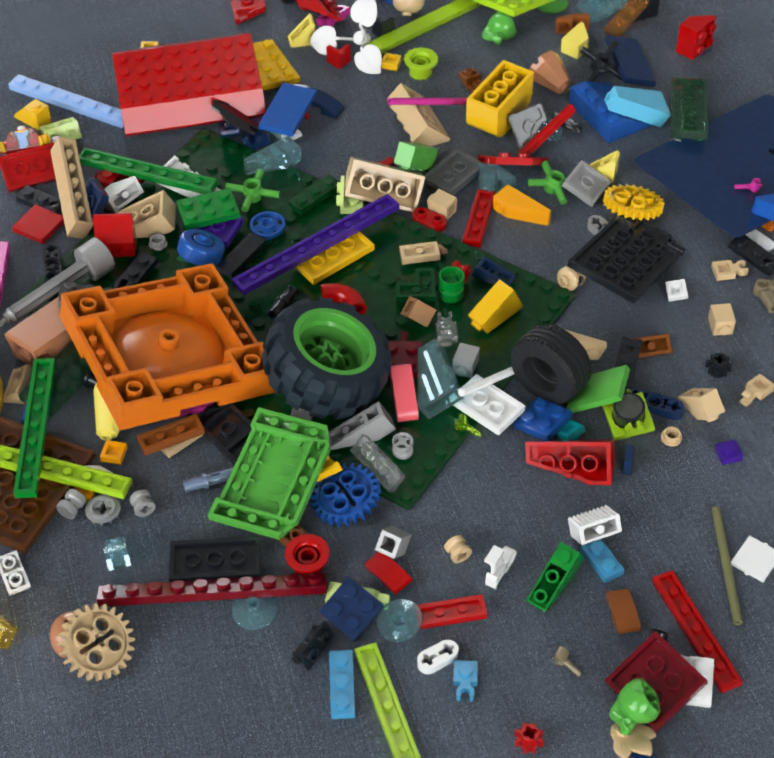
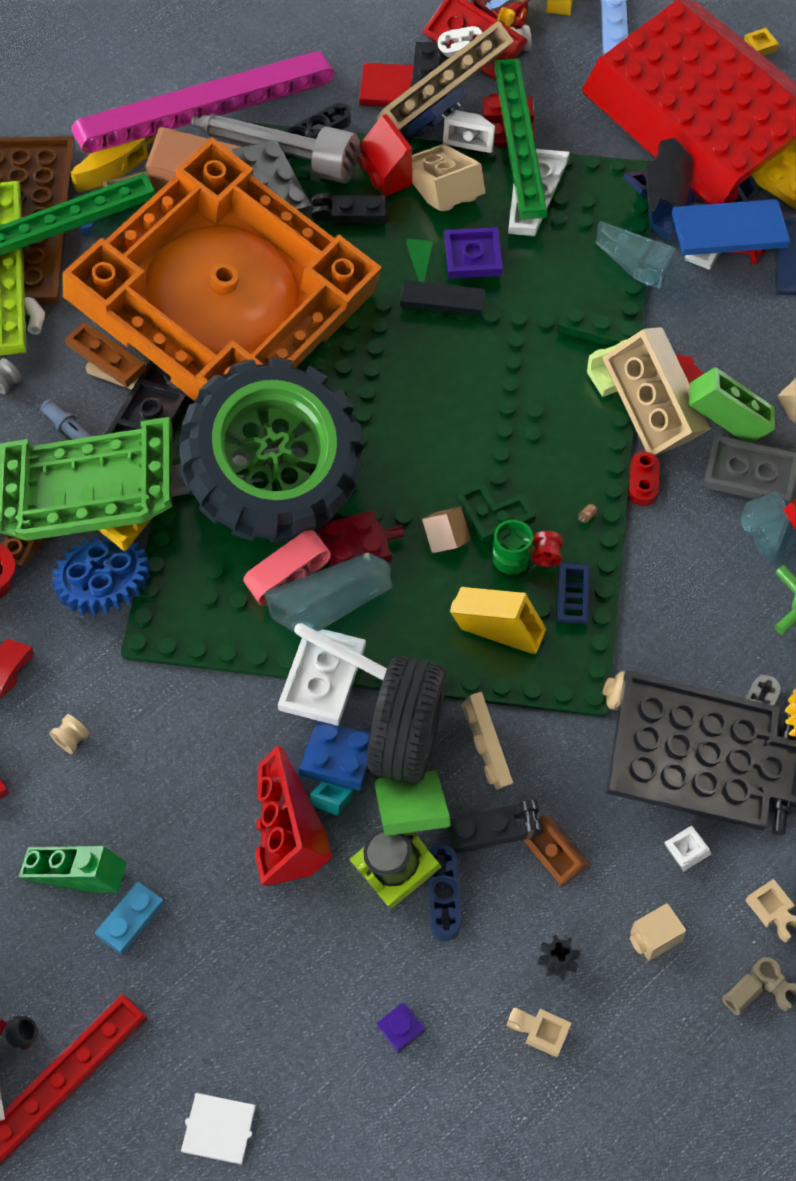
camera: 65 degrees right, 10 degrees up
yellowish green bracket [39,117,82,141] -> none
light orange plate [100,440,128,465] -> none
light grey plate [149,233,168,251] -> none
green plate [176,188,241,231] -> none
blue wheel [177,229,225,266] -> none
bright green bar [225,169,280,212] -> none
dark purple plate [232,194,399,295] -> none
blue wheel [250,211,285,240] -> none
black pin [267,285,299,320] -> none
yellow plate [294,231,375,285] -> none
red cylinder [320,283,367,315] -> none
light grey slope [329,401,396,450] -> none
clear plate [350,434,406,493] -> none
light grey brick [375,525,412,559] -> none
light grey wheel [392,432,413,459] -> none
tan plate [399,241,440,265] -> none
tan brick [427,189,457,220] -> none
clear plate [436,312,458,343] -> none
light grey brick [452,343,480,378] -> none
clear neon green hand [455,414,481,438] -> none
red tile [462,189,496,248] -> none
white piece [484,545,517,589] -> none
light orange slope [493,185,551,226] -> none
white brick [568,505,622,546] -> none
dark orange slope [606,589,641,634] -> none
dark blue tile [622,444,635,475] -> none
tan plate [661,426,682,447] -> none
tan slope [677,388,725,422] -> none
olive piece [711,506,743,625] -> none
none -> white beam [438,26,483,57]

